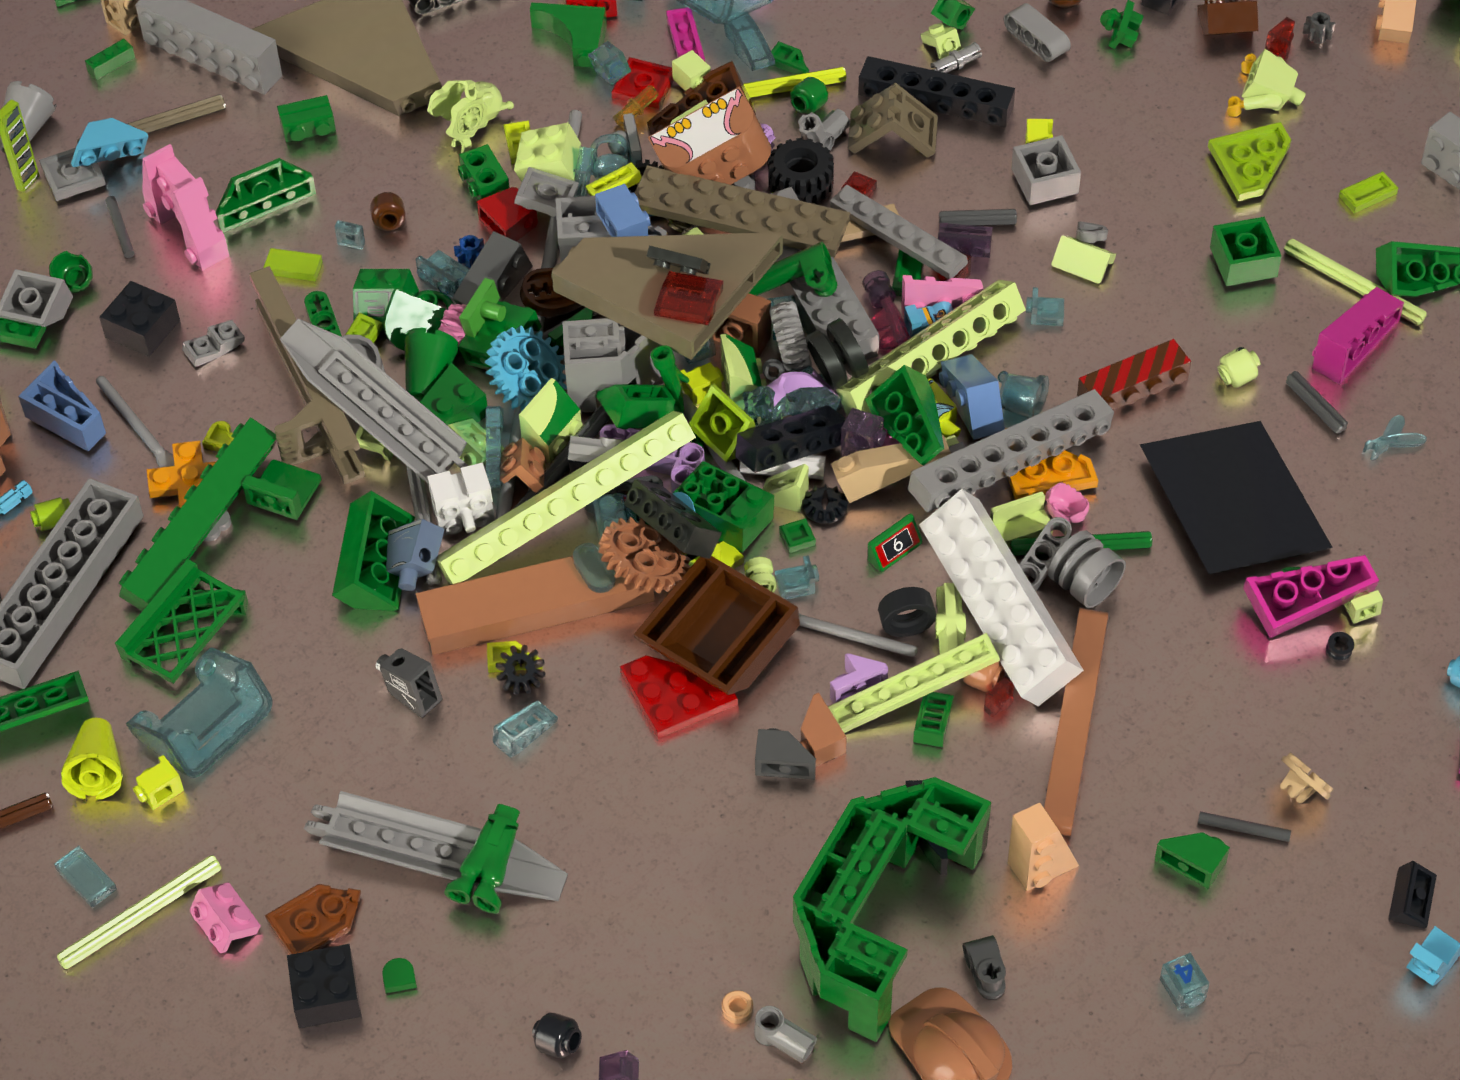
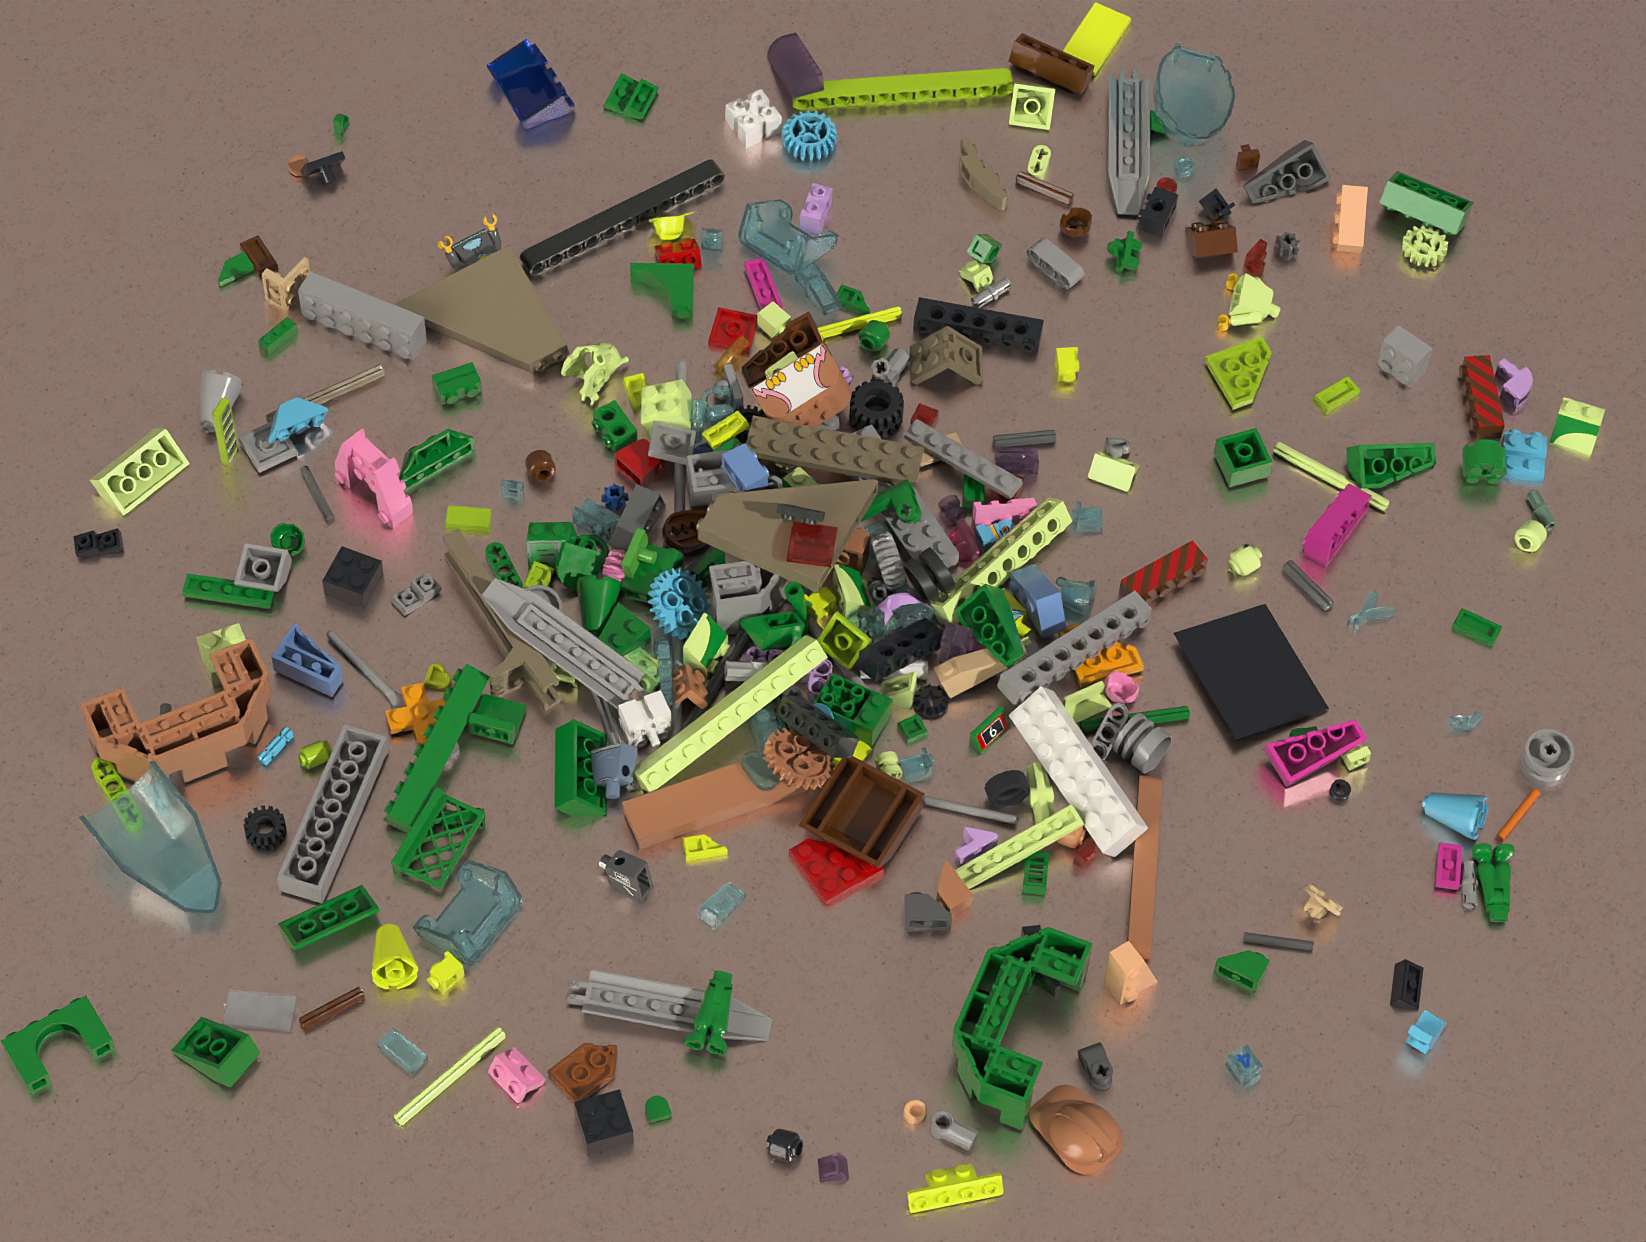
camera: 10 degrees left, 5 degrees up
black gear [496,645,546,695] -> none
clear light blue brick [588,41,631,86] -> none
light grey brick [1011,135,1081,205] -> none

